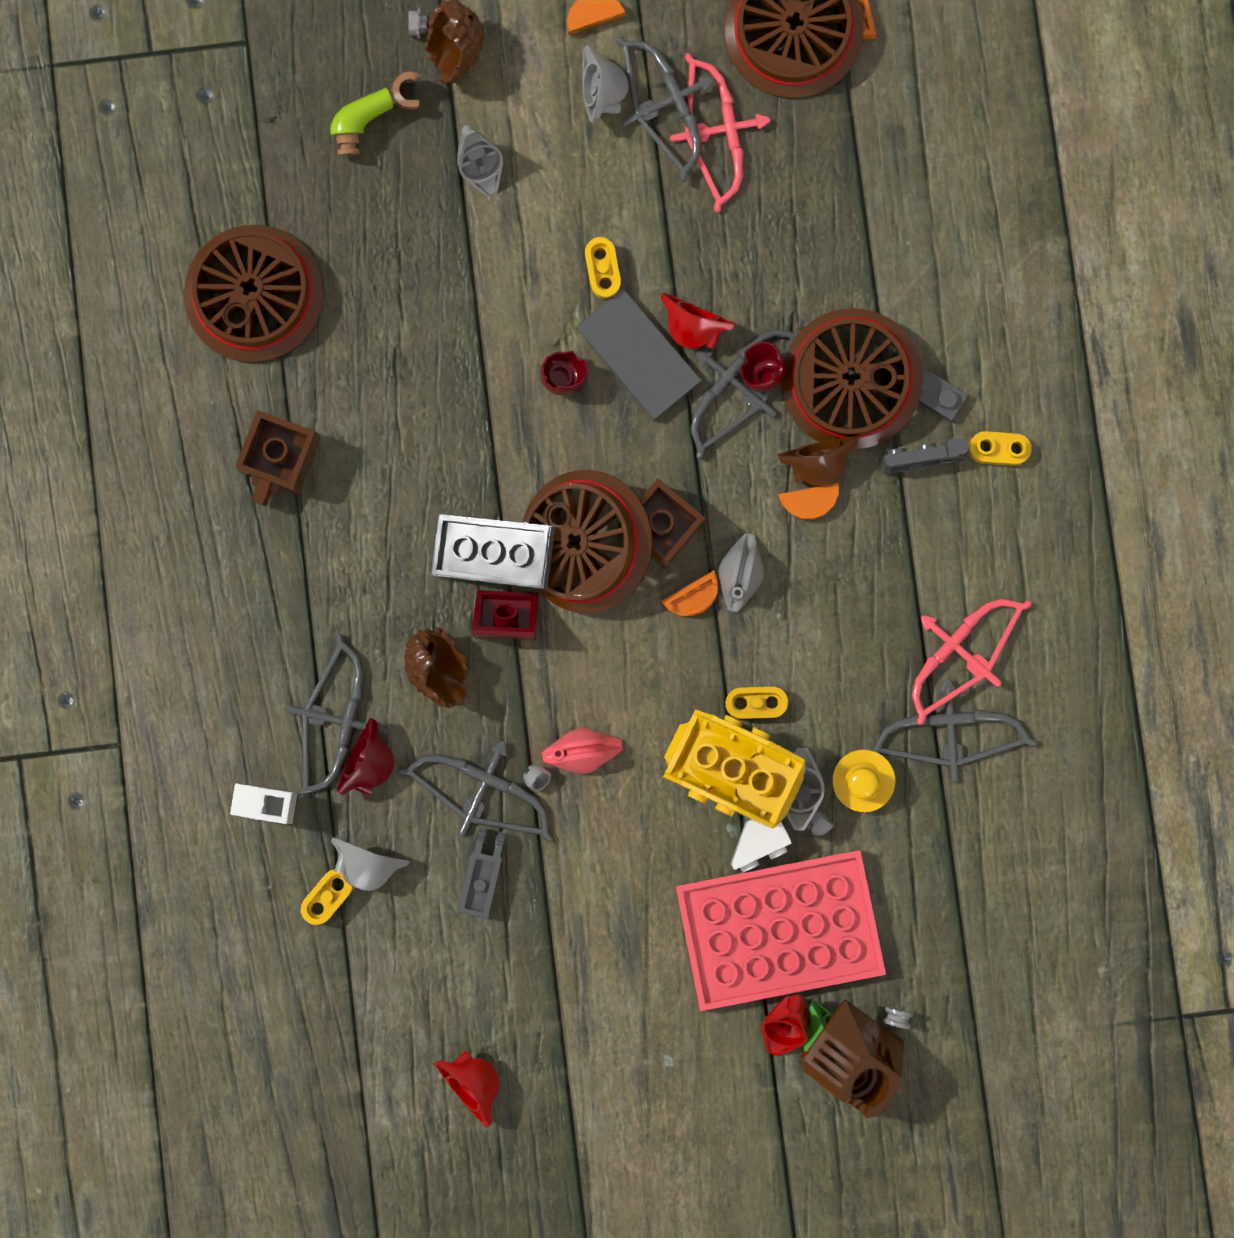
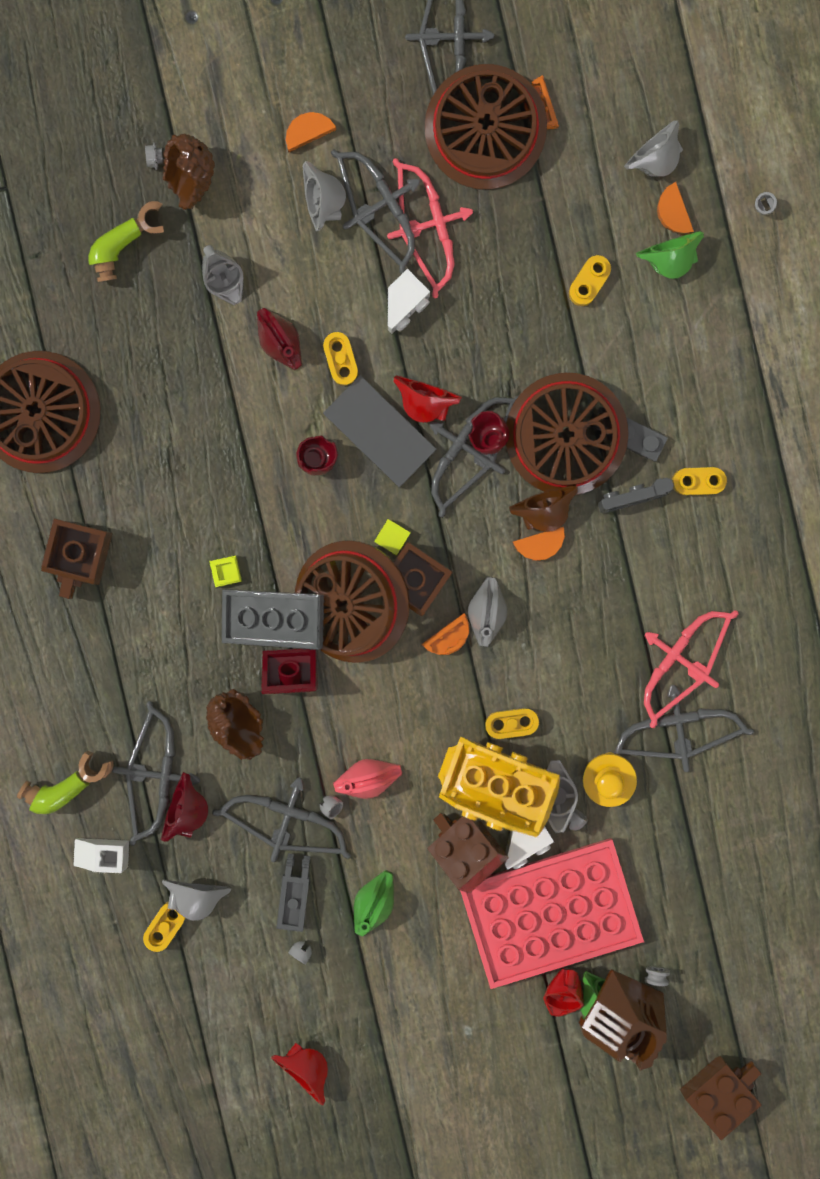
camera: 10 degrees left, 5 degrees up
none -> piece [17,750,113,814]
none -> neon yellow tile [209,555,242,587]
none -> dark red hat [257,308,302,371]
none -> light grey hinge [288,941,312,965]
none -> bright green hat [354,870,394,937]
none -> neon yellow tile [374,519,410,556]
none -> white slope [388,269,430,334]
none -> reddish brown hinge [427,813,509,893]
none -> yellow plate [569,255,611,306]
none -> light grey hat [624,120,683,176]
none -> bright green hat [636,231,704,279]
none -> orange tile [657,182,694,235]
none -> reddish brown hinge [680,1056,762,1140]
none -> light grey hinge [755,192,777,215]

